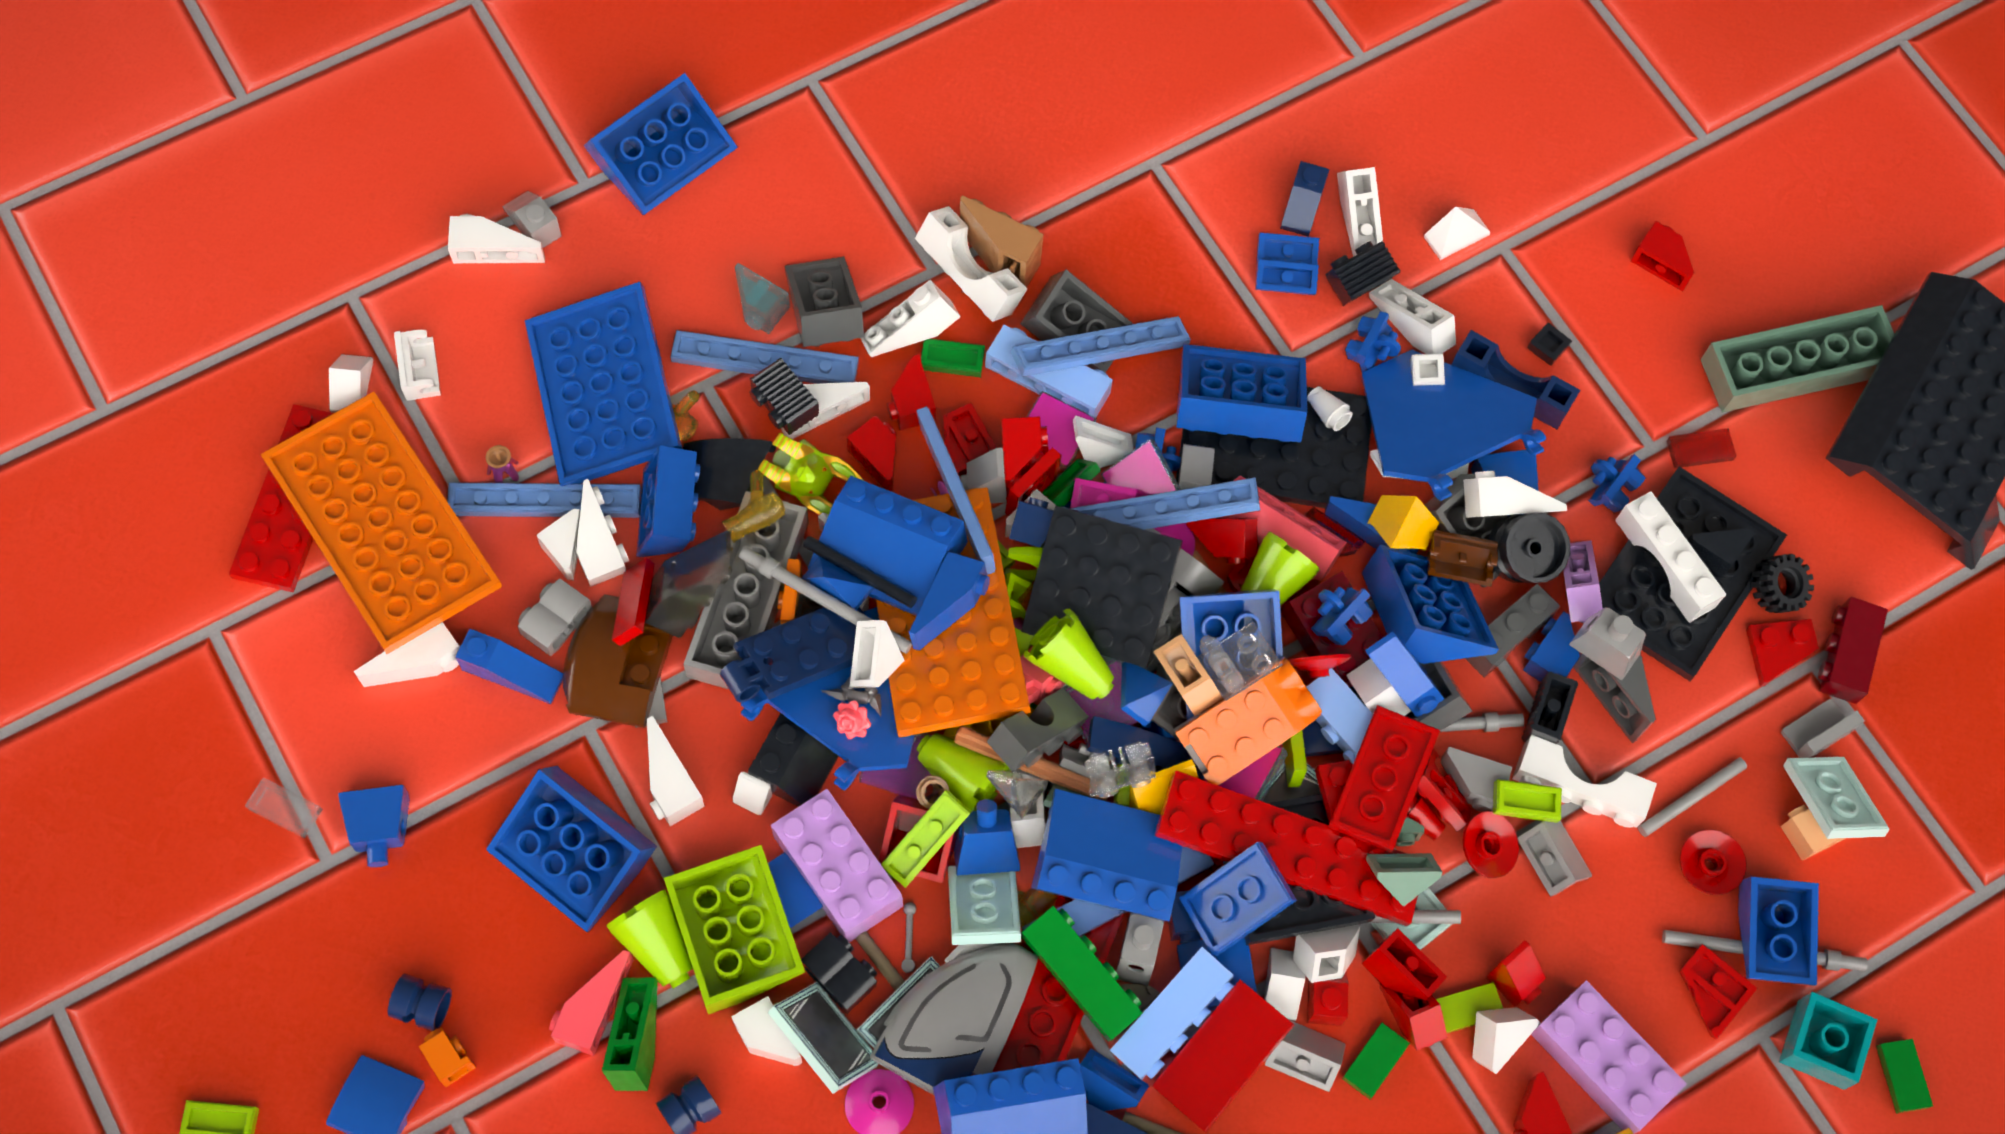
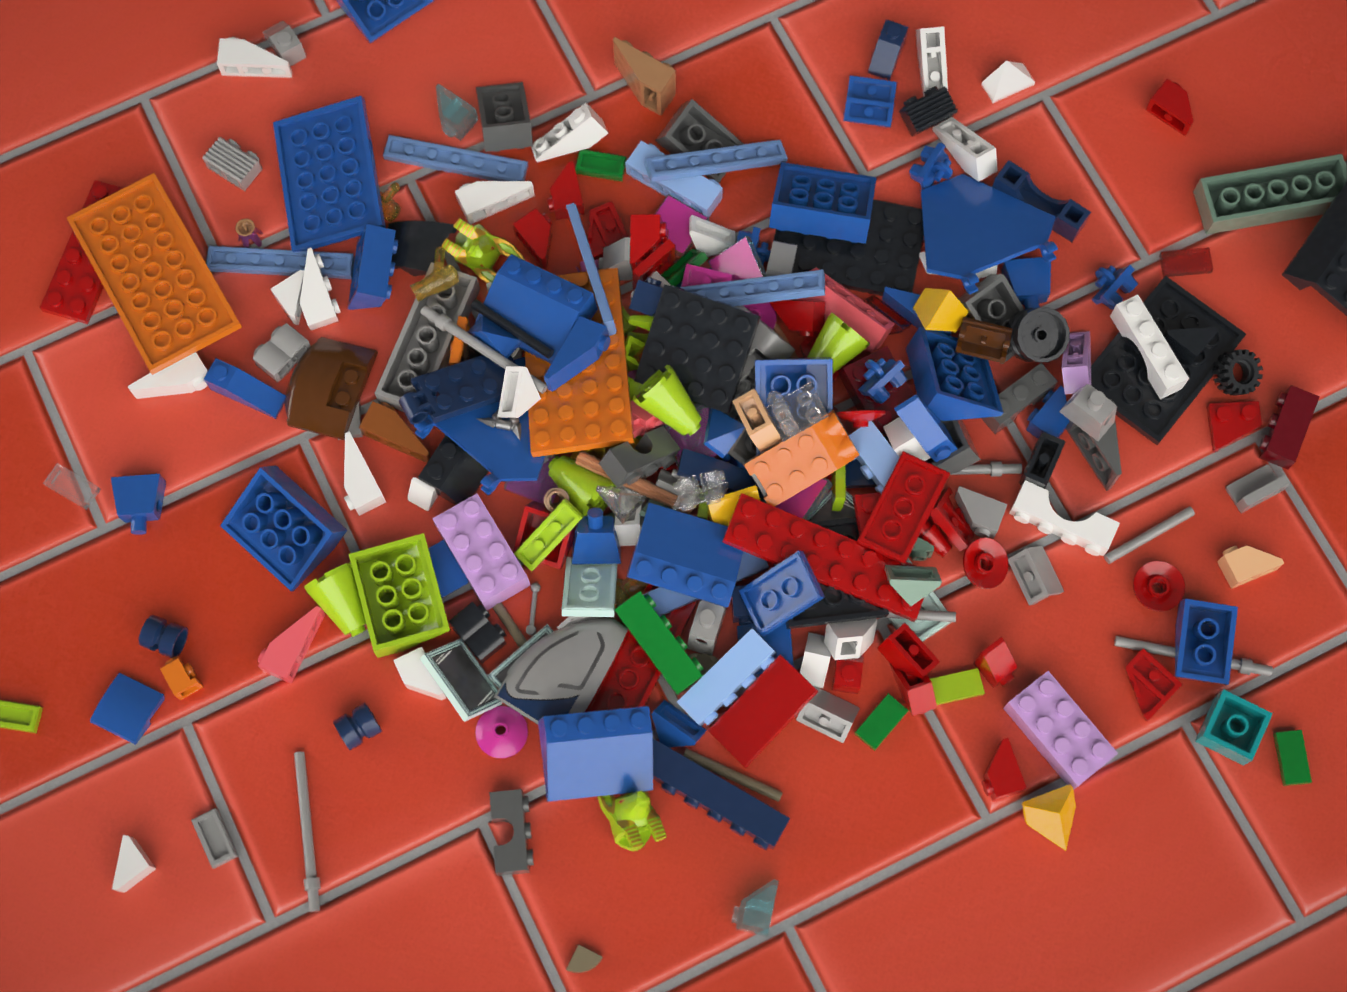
camera: 10 degrees right, 5 degrees up
white slope [329,354,374,413] -> none
white hinge [394,330,441,401] -> none
green slope [602,977,658,1091] -> none
red tile [612,557,655,646] -> none
clear smoke slope [645,530,733,638] -> none
black brick [749,358,819,435] -> none
coral plant [833,700,871,739] -> none
white arch [915,206,1027,322] -> none
white cone [1307,386,1353,431] -> none
white slope [1410,354,1445,386] -> none
white slope [1463,471,1567,518] -> none
white slope [1472,1007,1540,1074] -> none
lime tile [1493,779,1562,823] -> none
black plate [1527,323,1572,366] -> none
light aqua tile [1783,757,1890,839] -> none
none -> light grey brick [203,137,262,191]
none -> dark orange slope [359,401,431,463]

